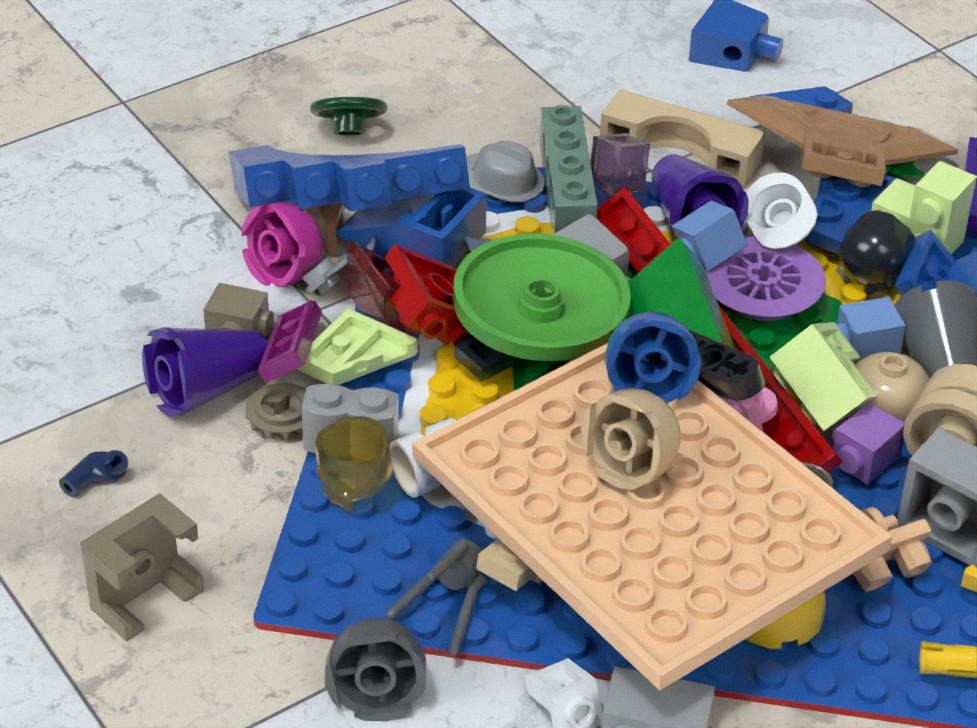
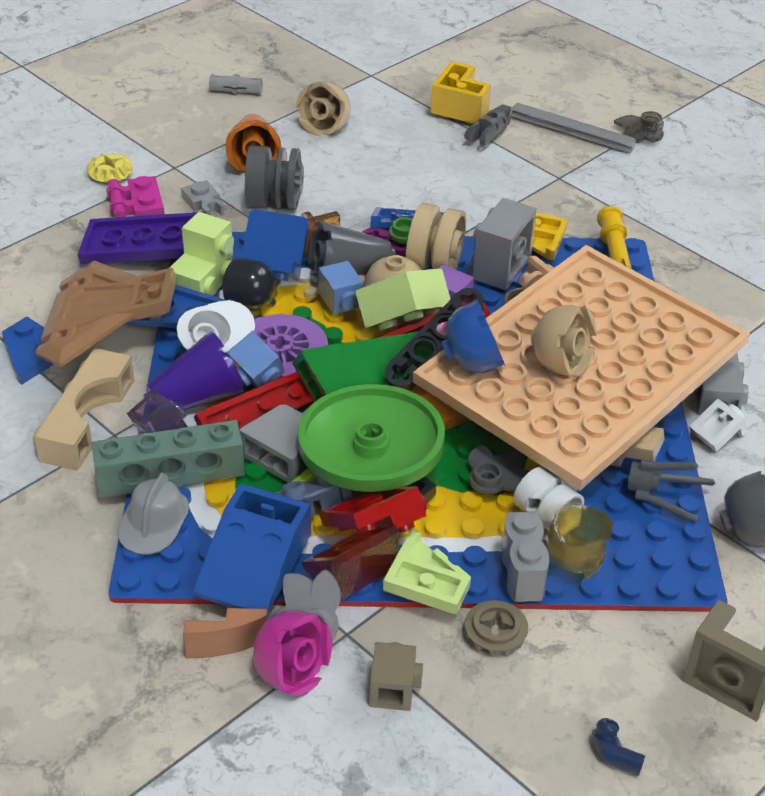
camera: 100 degrees left, 0 degrees up
dark purple cone [142,327,268,417] -> none
blue arch [229,144,470,212] -> none
magenta tile [258,300,322,383] -> none
dark green piece [310,97,388,136] -> none

